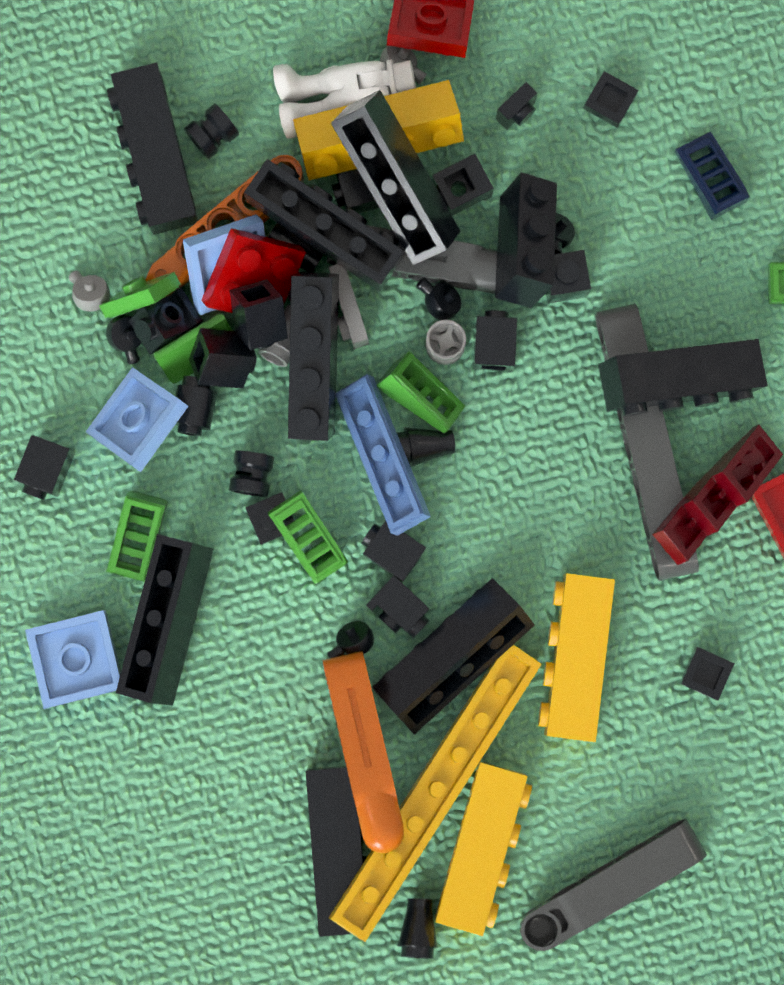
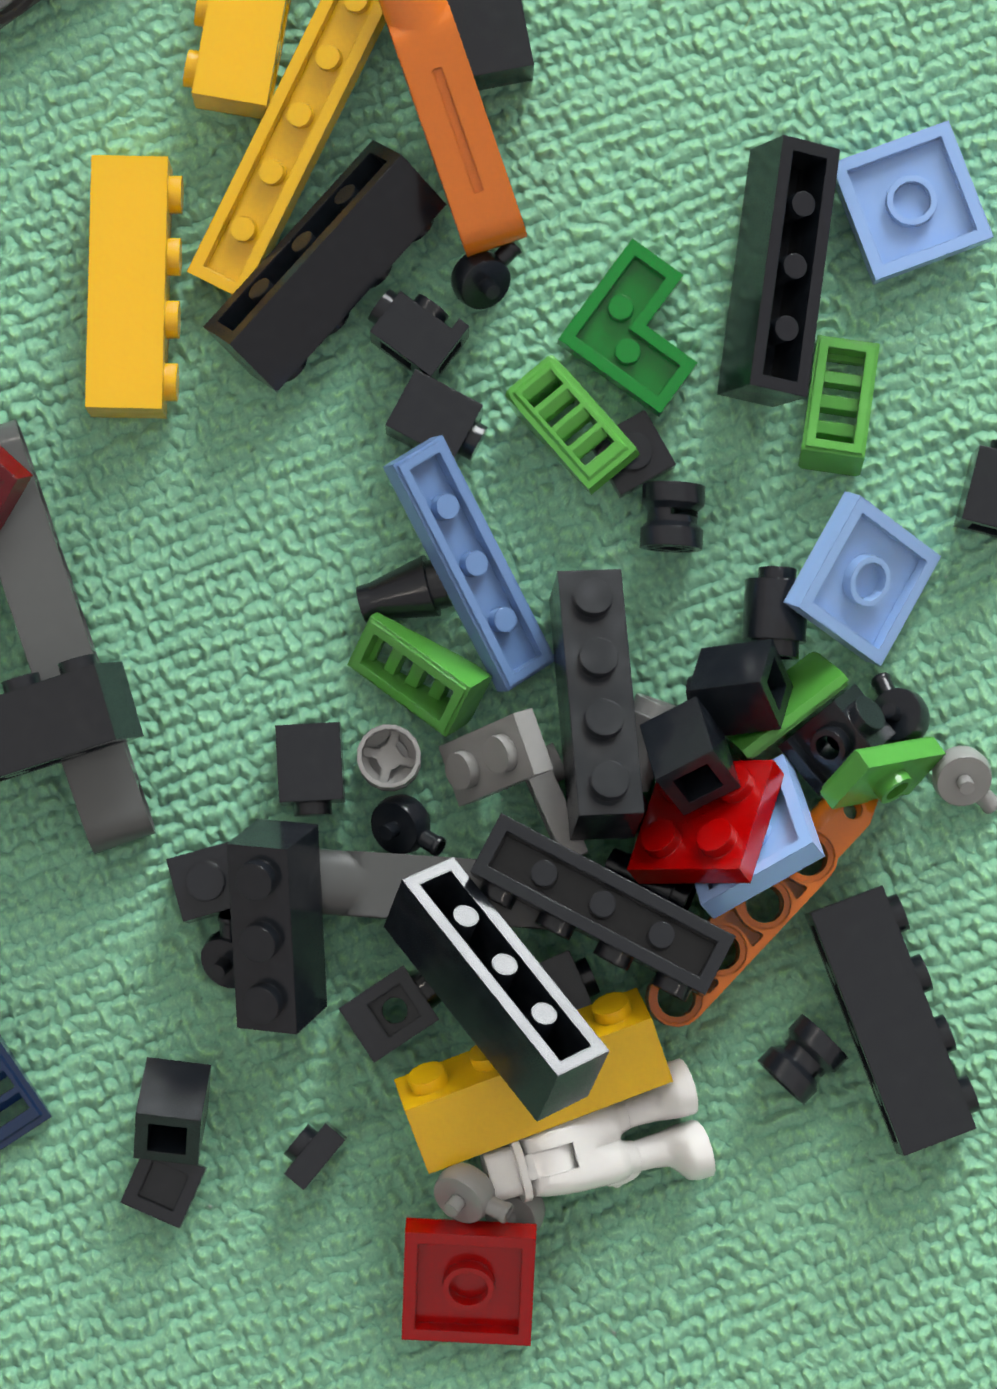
camera: 165 degrees right, 0 degrees up
none -> black brick [133,1057,211,1166]
none -> light grey piece [434,1163,514,1223]
none -> light grey plate [439,708,554,807]
none -> green plate [557,238,697,417]

